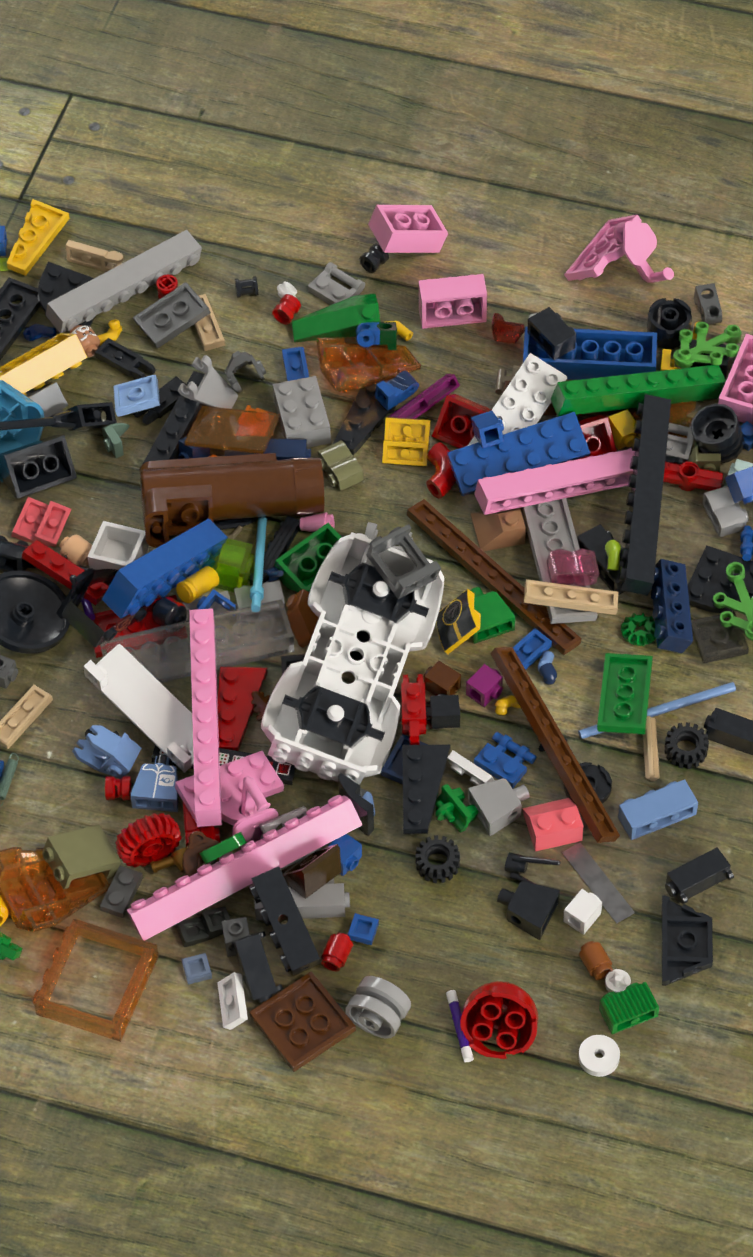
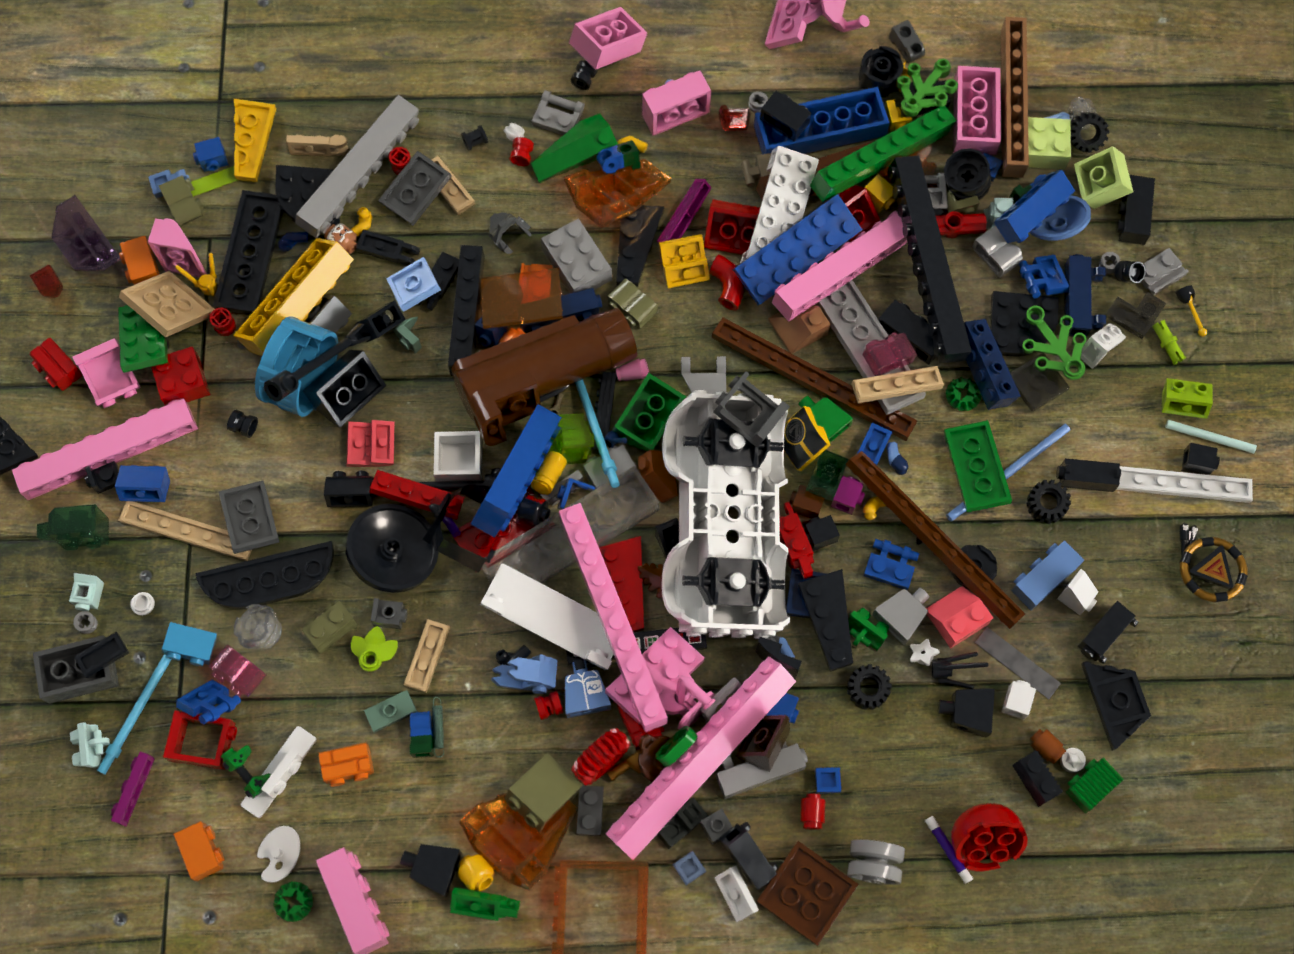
camera: 20 degrees left, 15 degrees up
light nougat head [59,534,92,567] -> none
light grey flag [178,355,238,413] -> none
black brick [249,866,321,976] -> none
blue plate [282,347,309,381] -> none
blue leg [375,371,419,410] -> none
white plate [447,750,495,786] -> none
blue brick [471,411,504,448] -> none
white piece [578,1035,620,1077] -> none
lime arm [605,540,621,571] -> none
tan axle [643,716,660,782] -> none
none -> clear green piece [806,450,849,501]
none -> white plate [910,639,939,666]
none -> black brick [1012,751,1063,807]
none -> white slope [1057,569,1098,615]

